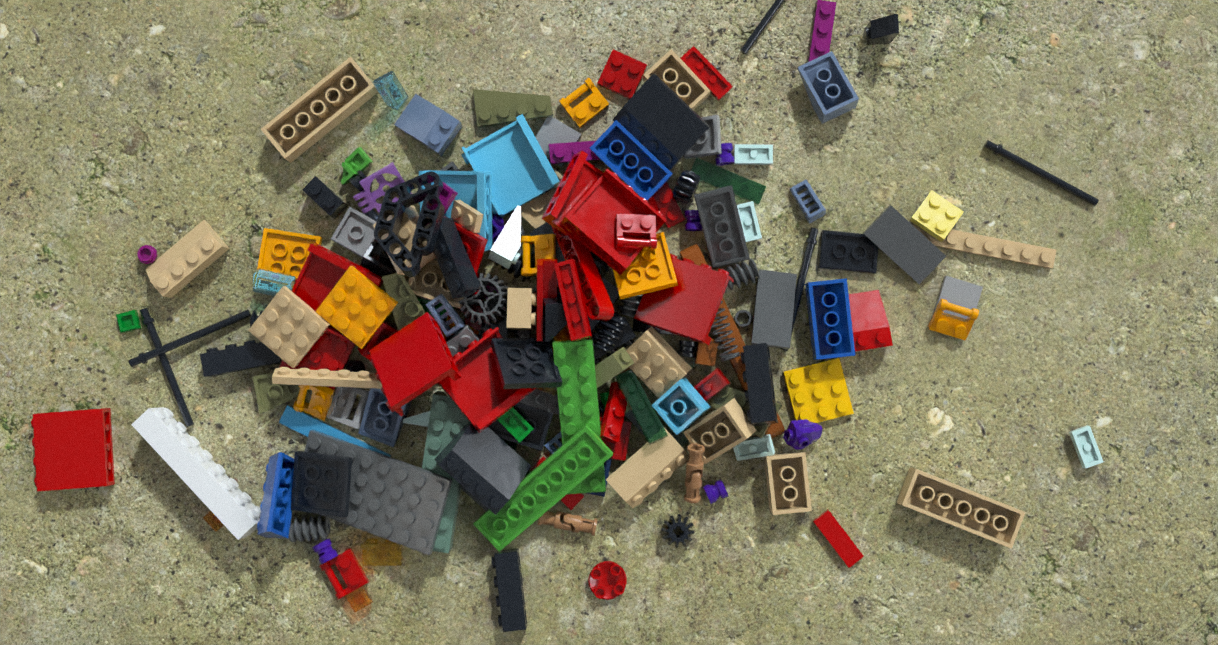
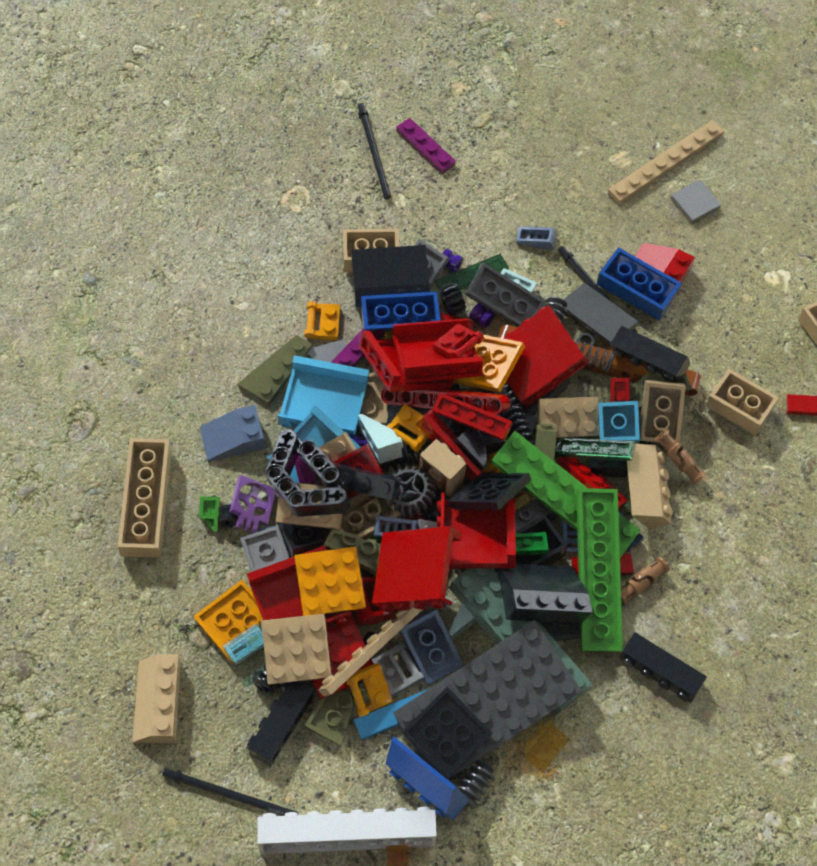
camera: 50 degrees left, 25 degrees down
green tile [116,310,142,333] -> none
black bar [128,309,251,367] -> none
magenta plate [137,245,158,264] -> none
black brick [303,176,348,219] -> none
dark purple wheel [312,538,338,564] -> none
red plate [319,548,369,600] -> none
clear orange plate [346,585,373,613] -> none
clear light blue slope [372,71,408,110] -> none
red dish [588,561,627,600] -> none
red plate [597,49,647,99] -> none
black gear [661,514,694,548] -> none
black wheel [677,340,698,358] -> none
red plate [680,46,733,101] -> none
dark orange brick [694,339,718,367] -> none
dark purple wheel [703,479,729,504] -> none
light aqua plate [733,434,775,461] -> none
light aqua plate [734,144,773,165] -> none
yellow plate [783,358,854,423] -> none
dark purple hand [783,419,823,450] -> none
sand blue slope [797,51,859,124] -> none
black tile [818,230,879,274] -> none
dark grey tile [863,205,946,284] -> none
black slope [864,14,899,45] -> none
light yellow plate [910,191,963,242] -> none
light orange plate [928,298,979,341] -> none
black bar [984,140,1099,206] -> none

